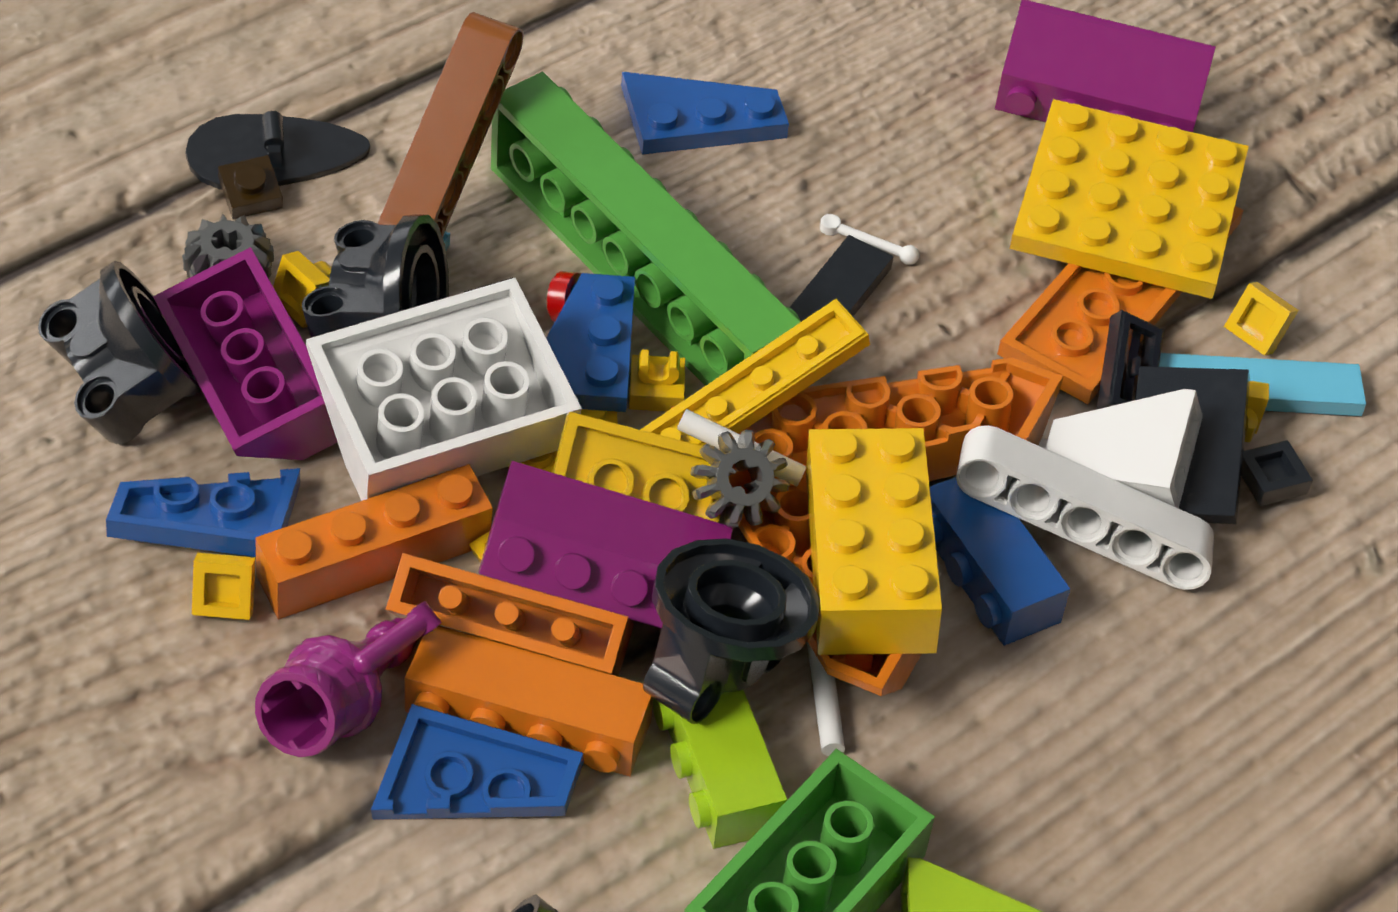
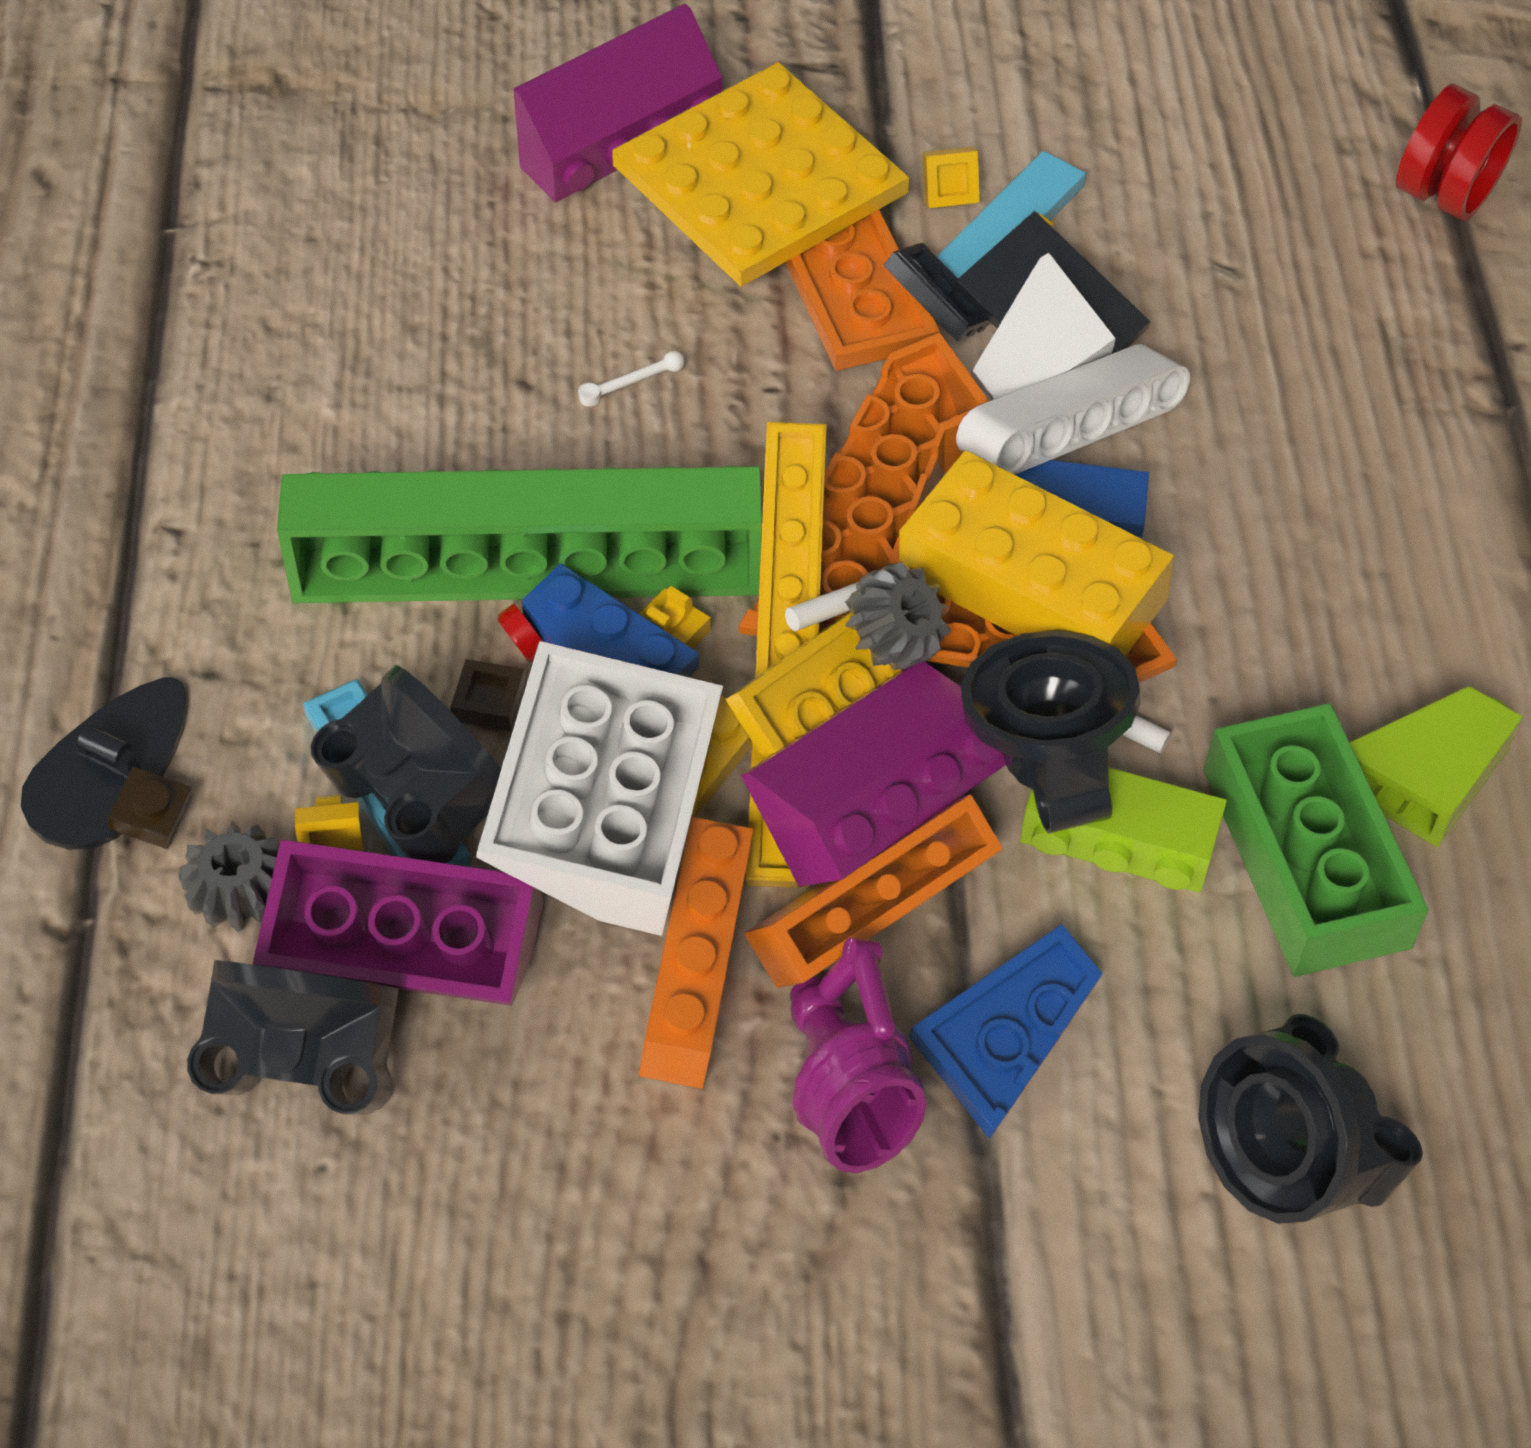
camera: 50 degrees left, 5 degrees up
blue wing [106,468,300,557] -> none
yellow tile [192,552,256,620] -> none
dark orange beam [378,12,524,238] -> none
orange brick [405,626,654,777] -> none
blue wing [621,72,789,155] -> none
black tile [789,235,894,322] -> none
black plate [1241,440,1313,506] -> none

